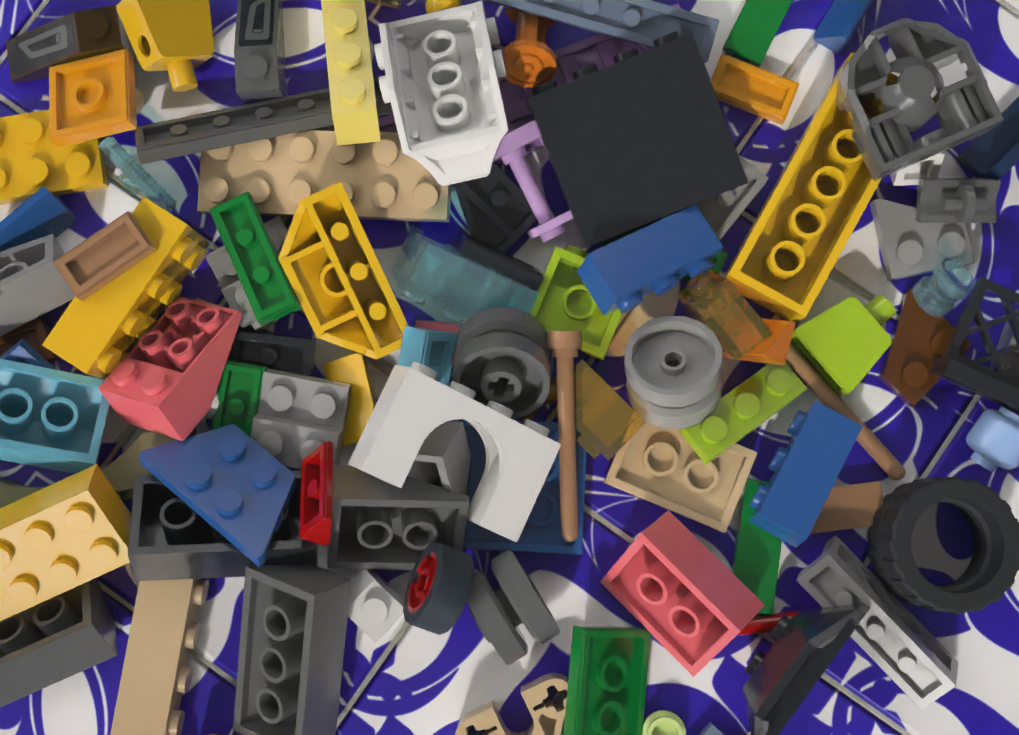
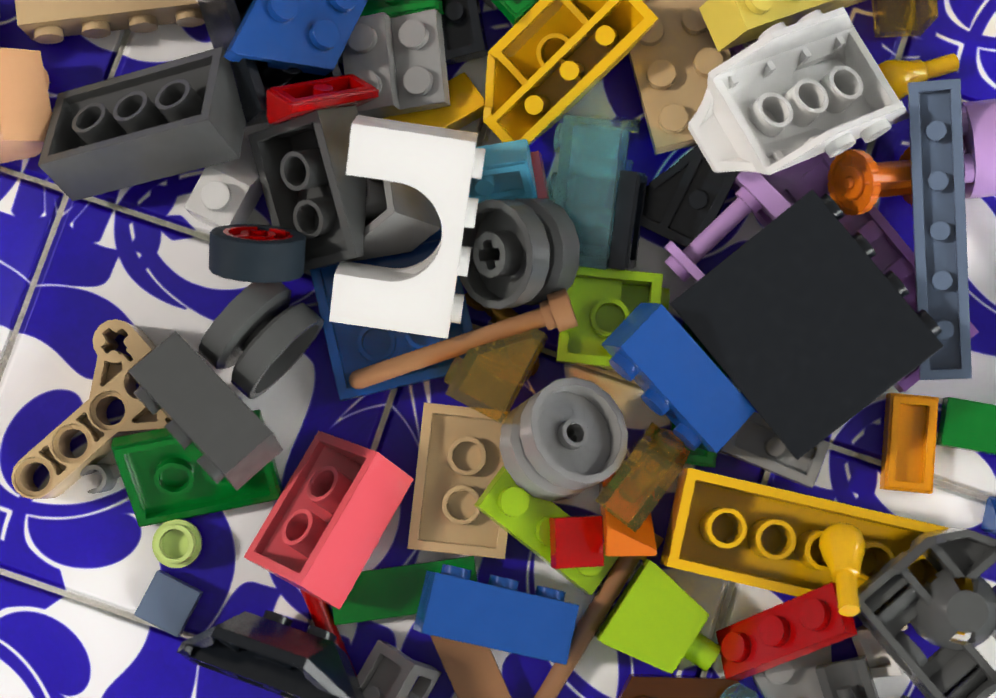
camera: 70 degrees right, 0 degrees up
none -> dark grey brick [128,331,283,491]
none -> red tile [549,515,604,569]
none -> red plate [716,582,858,681]
none -> yellow piece [819,522,866,617]

